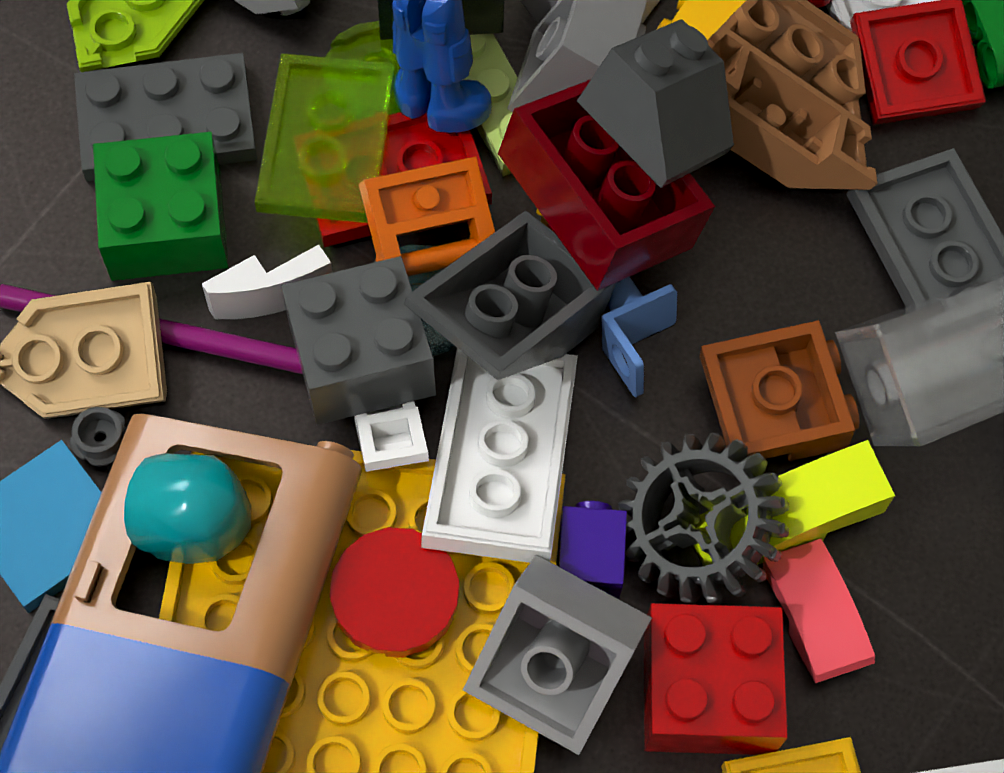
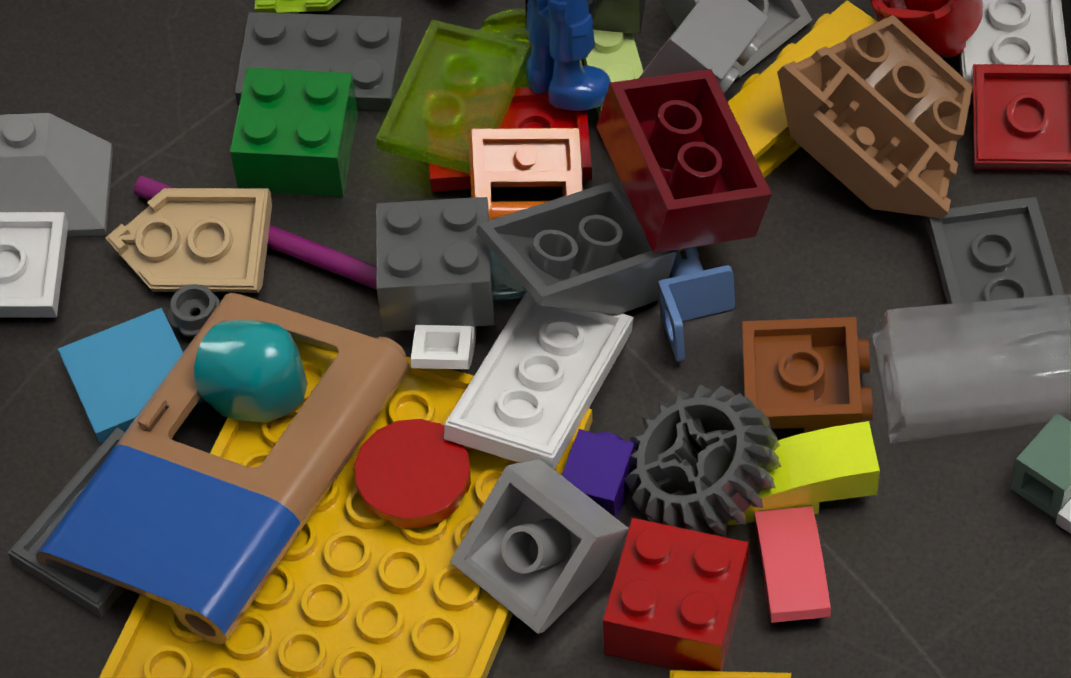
camera: 20 degrees right, 10 degrees down
white slope [202,245,333,319] -> none
dark grey slope [577,19,734,188] -> none

